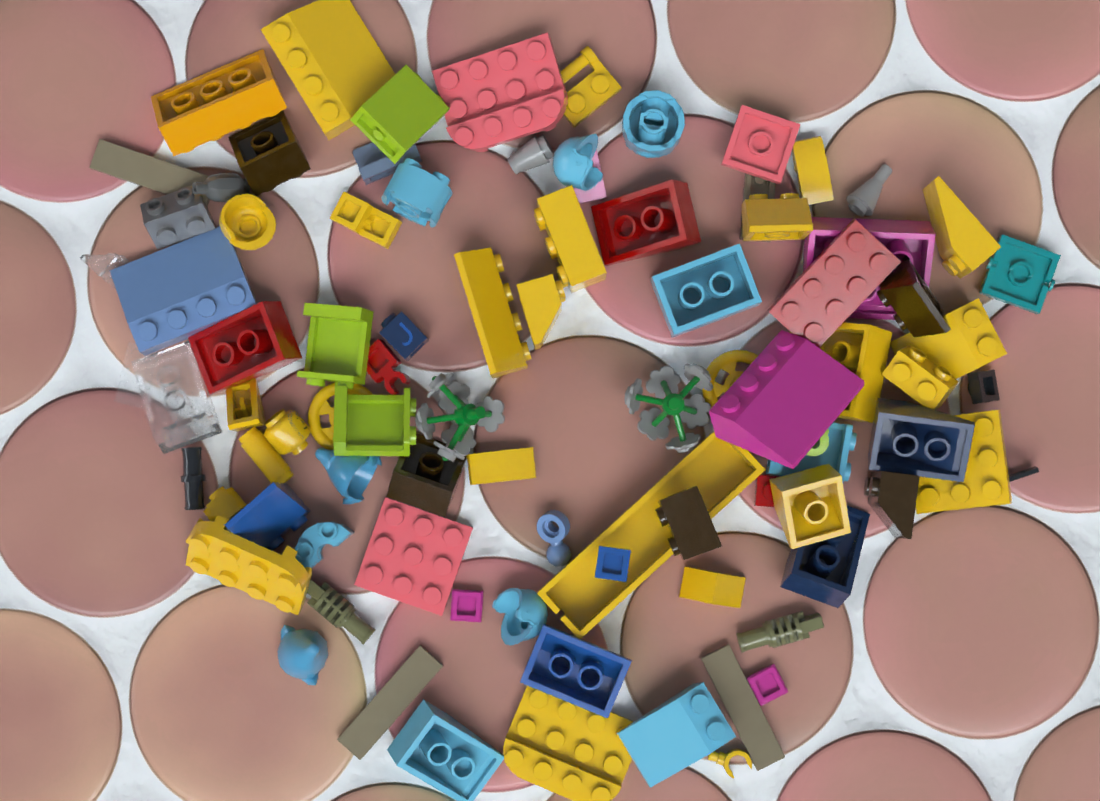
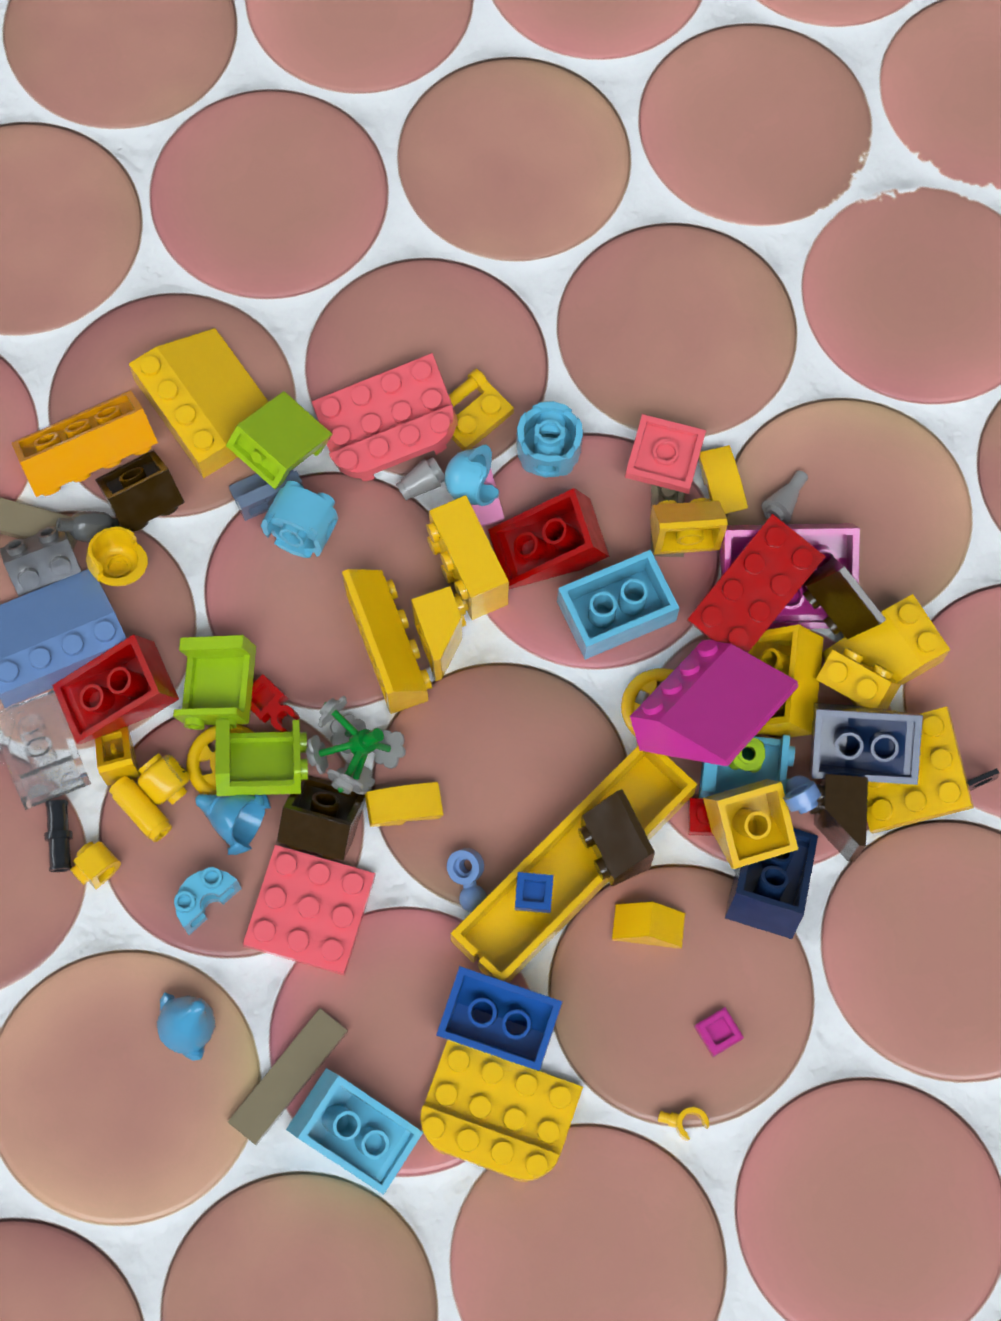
camera: 10 degrees left, 15 degrees down
yellow plate [185,516,312,615] -> none
blue slope [224,482,310,551] -> none
olive hinge [307,580,376,645] -> none
yellow slope [329,192,402,249] -> none
dark blue brick [379,311,429,362] -> none
dark pink tile [450,589,484,622] -> none
medium azure helmet [492,588,548,646] -> none
medium azure slope [617,682,736,787] -> none
light grey plant [624,364,713,453] -> none
dark tan tile [701,644,785,771] -> none
olive hinge [736,611,824,653] -> none
yellow slope [922,176,1001,279] -> none
black plate [967,370,1000,404] -> none
teal plate [979,234,1061,314] -> none
none -> medium blue plate [783,775,821,814]

